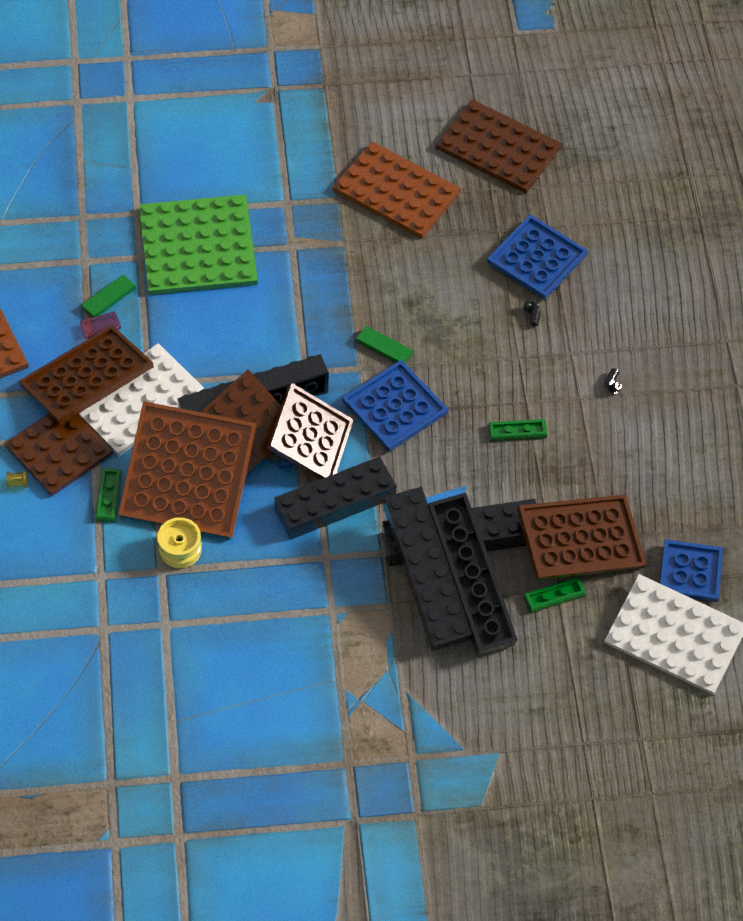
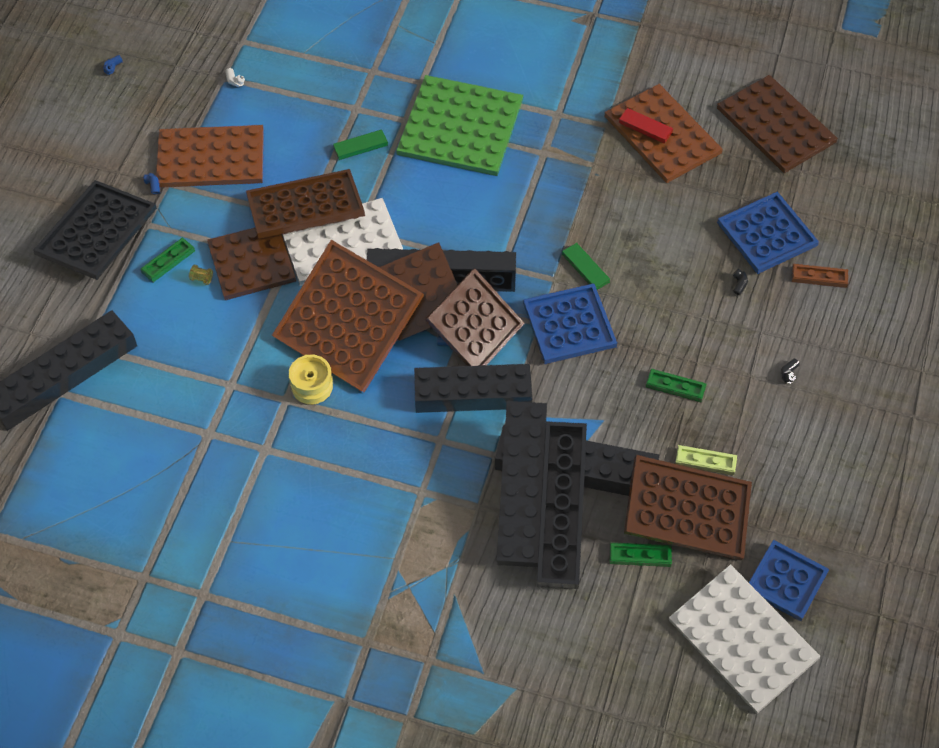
camera: 25 degrees right, 0 degrees up
clear pink tile [80,311,121,339] -> none
green tile [95,468,122,522] -> none
none -> red tile [619,108,673,144]
none -> yellowish green tile [675,445,737,476]
none -> dark orange tile [792,264,848,288]

